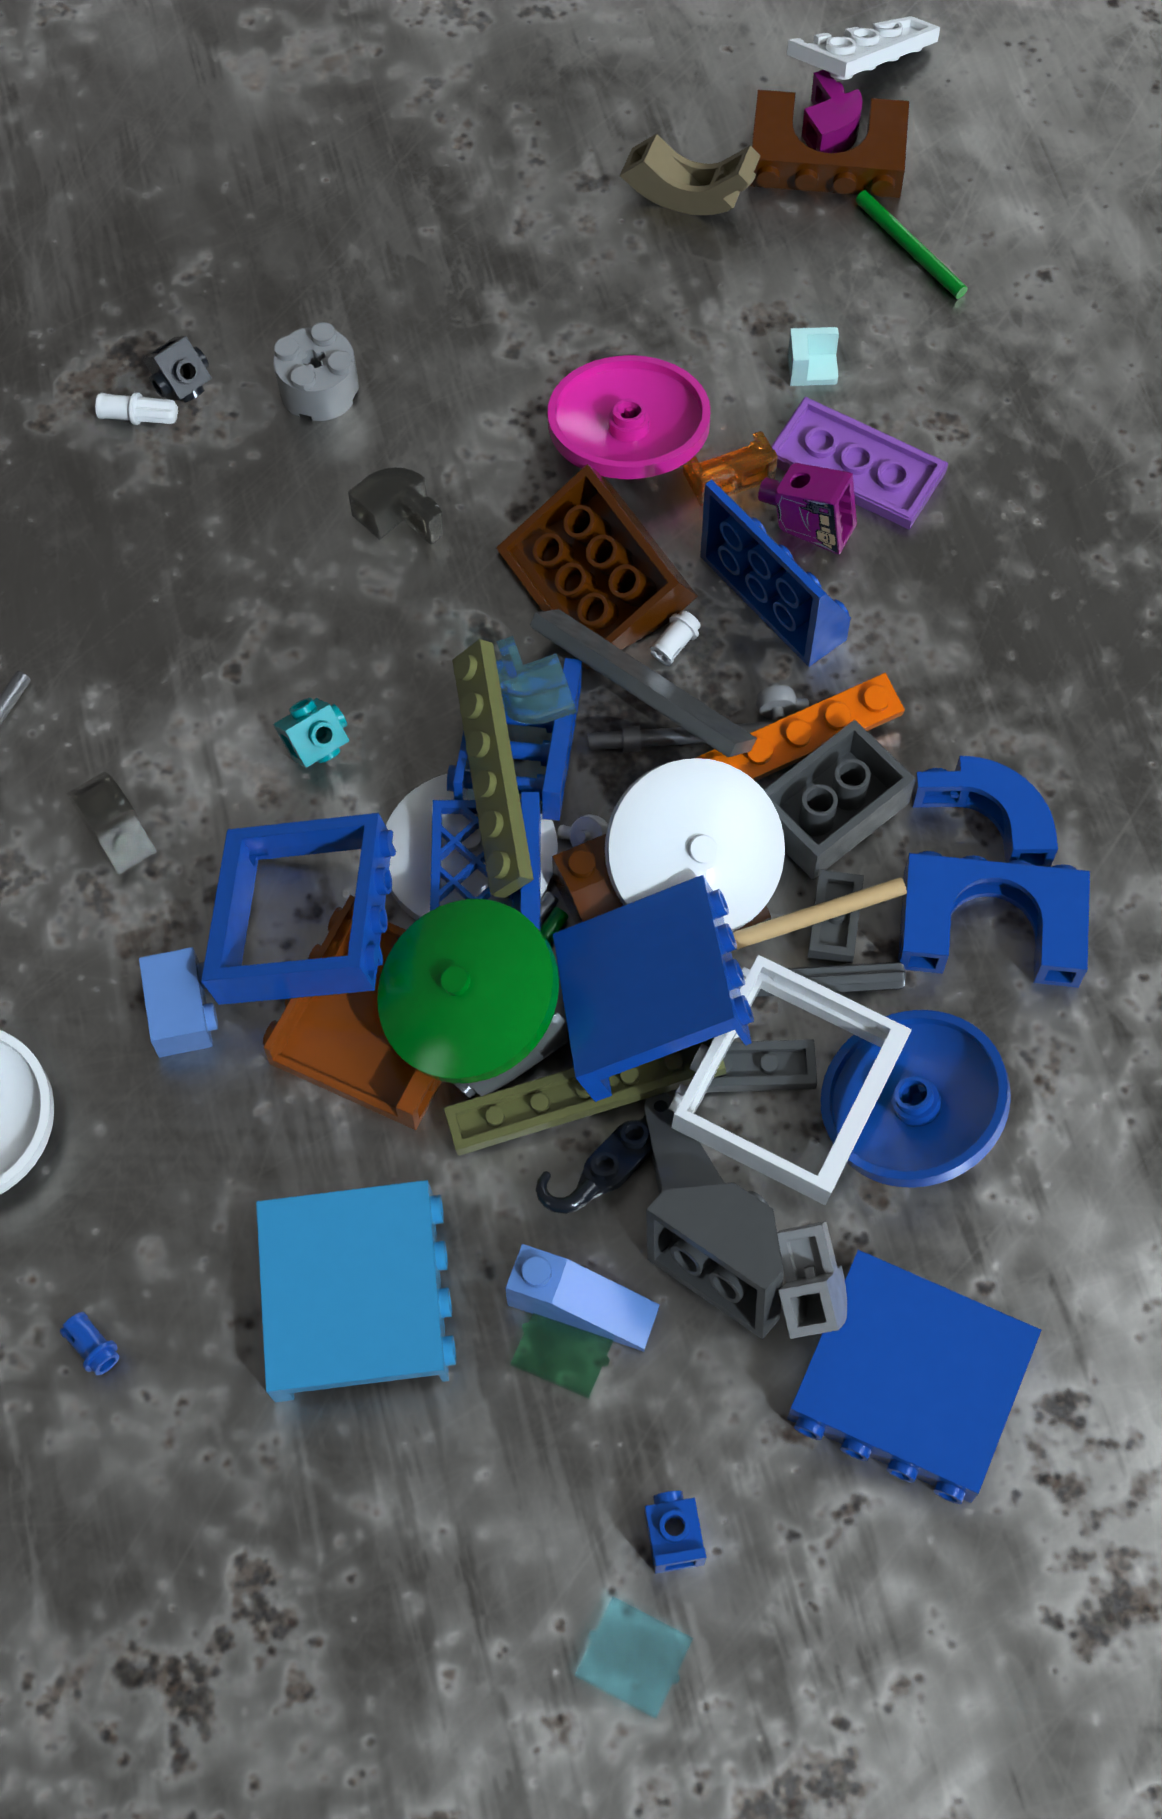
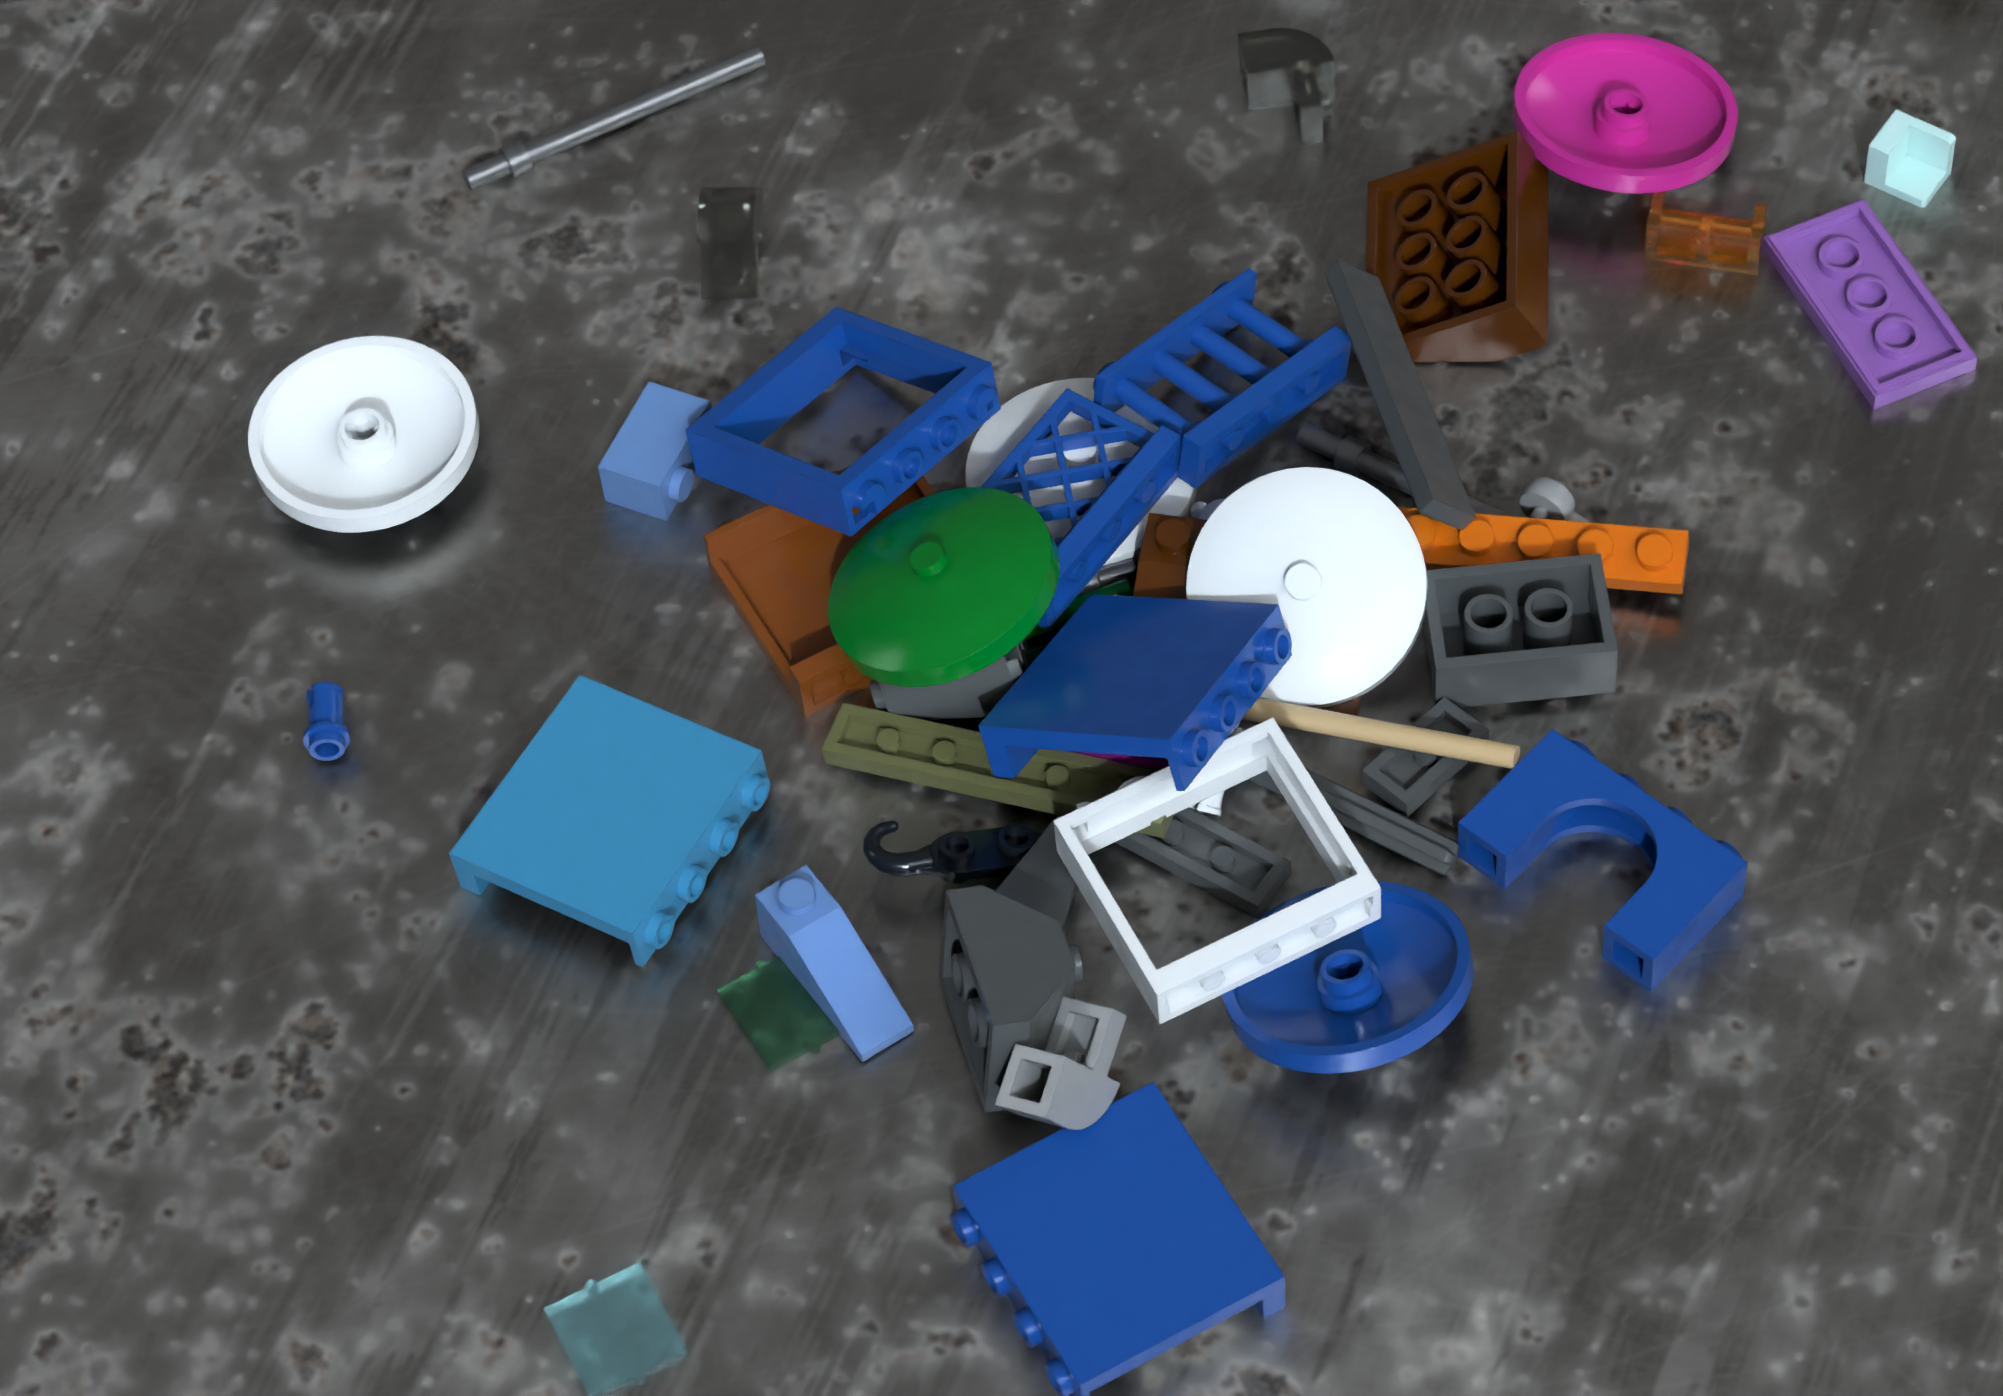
camera: 40 degrees right, 10 degrees down
teal brick [273,698,350,768] -> none
olive plate [452,639,534,898] -> none
clear light blue brick [496,636,577,724] -> none
blue brick [644,1491,707,1574] -> none
white pin [649,610,701,666] -> none
blue slope [700,479,851,667] -> none
magenta torso [758,463,857,555] -> none
blue arch [912,756,1058,867] -> none

